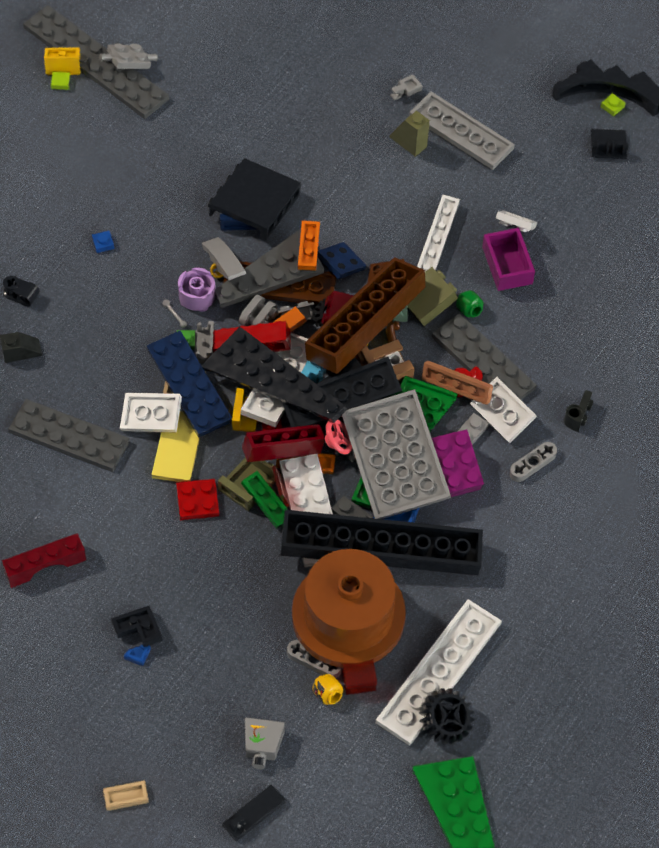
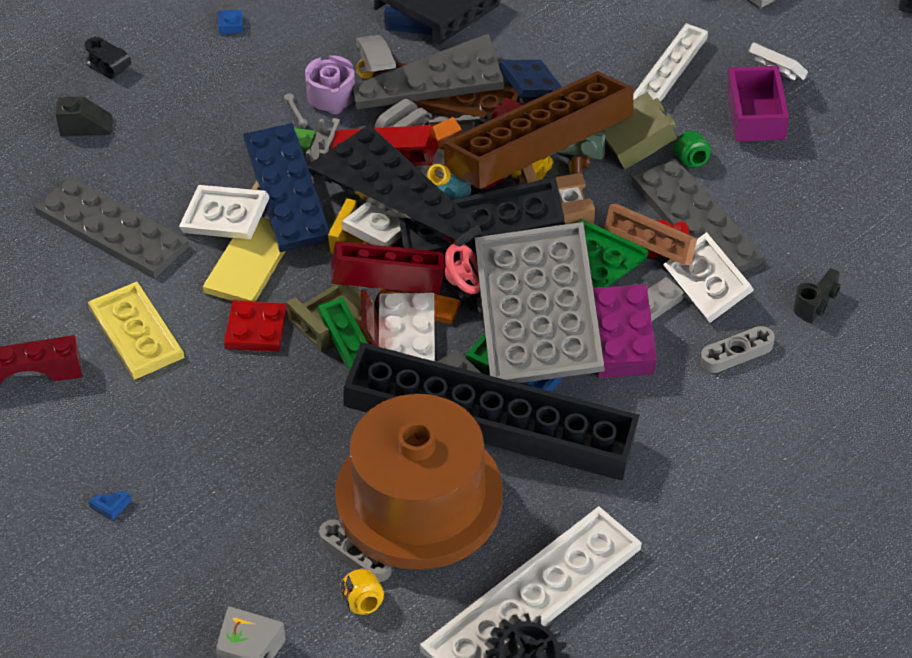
camera: 15 degrees right, 10 degrees down
black plate [111,606,163,647] -> none
orange plate [298,221,320,271] -> none
clear red piece [342,659,377,695] -> none
none -> light yellow tile [88,282,184,380]
none -> yellow hinge [427,164,451,186]

